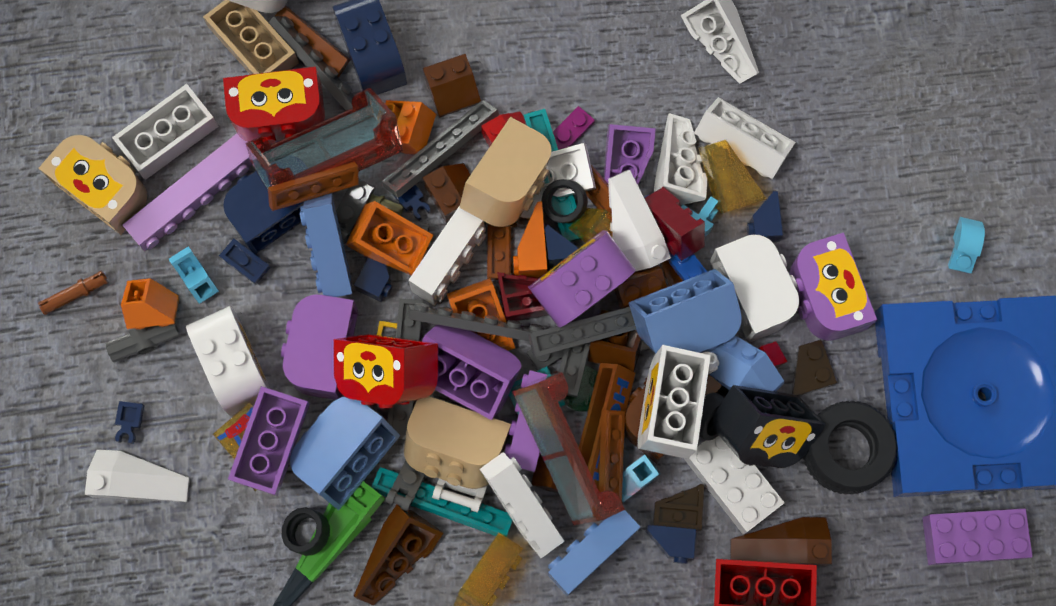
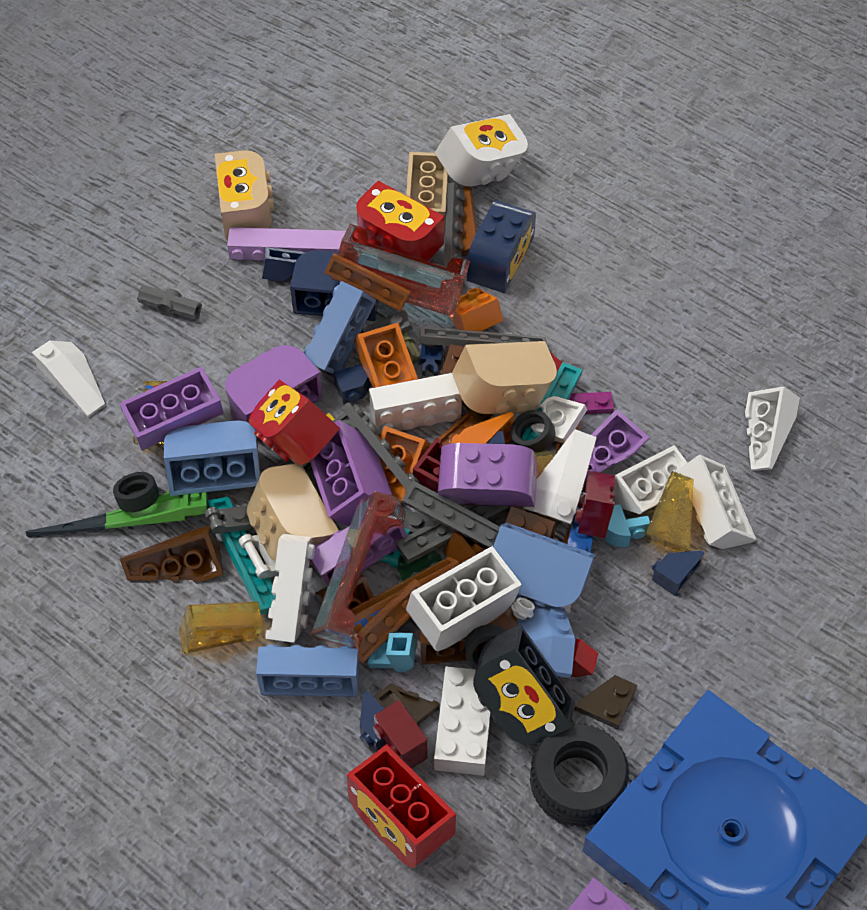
camera: 45 degrees right, 20 degrees down
dark orange pin [38,270,109,315] -> none
white brick [112,84,219,180] -> none
dark blue plate [115,401,145,444] -> none
orange slope [121,278,179,329] -> none
medium azure brick [169,246,219,304] -> none
white brick [186,306,270,416] -> none
dark blue plate [219,238,271,285] -> none
reddish brown slope [423,54,481,118] -> none
white brick [710,235,799,343] -> none
reddish brown wedge [730,517,832,566] -> none
brick [789,232,877,341] -> none
medium azure brick [948,217,985,273] -> none
none -> dark blue slope [262,247,306,281]
none -> dark red brick [373,700,428,769]

